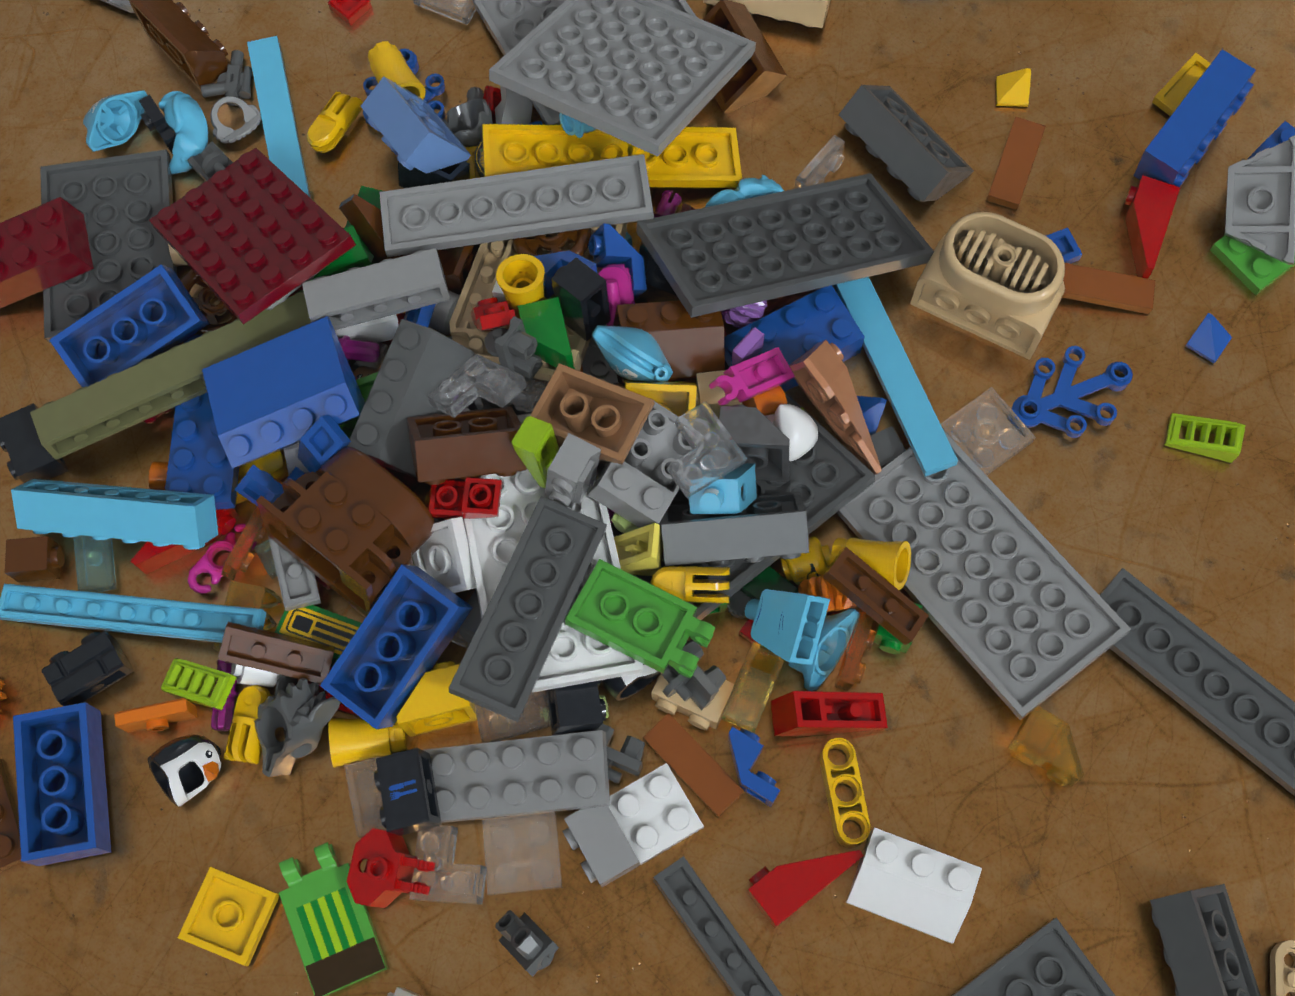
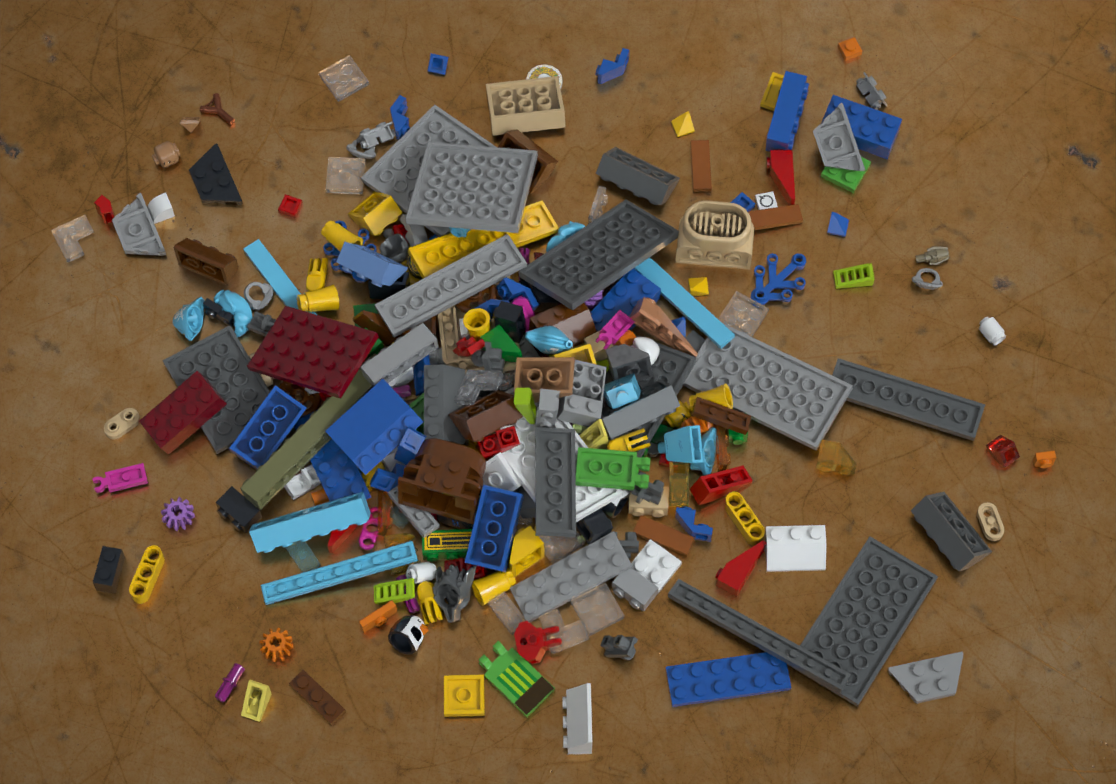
camera: 25 degrees left, 5 degrees down
reddish brown brick [5,536,64,582] -> none
blue brick [13,702,111,866] -> none
black brick [41,631,134,706] -> none
dark grey piece [201,50,252,106] -> none
reddish brown plate [218,622,336,684] -> none
black brick [374,748,442,836] -> none
clear plate [667,401,747,498] -> none
medium lavender tile [732,327,764,366] -> none
none -> white slope [284,465,321,500]
none -> yellow plant [296,284,339,313]
none -> yellow slope [348,191,402,236]
none -> yellow slope [688,277,709,296]
none -> white tile [755,191,778,210]

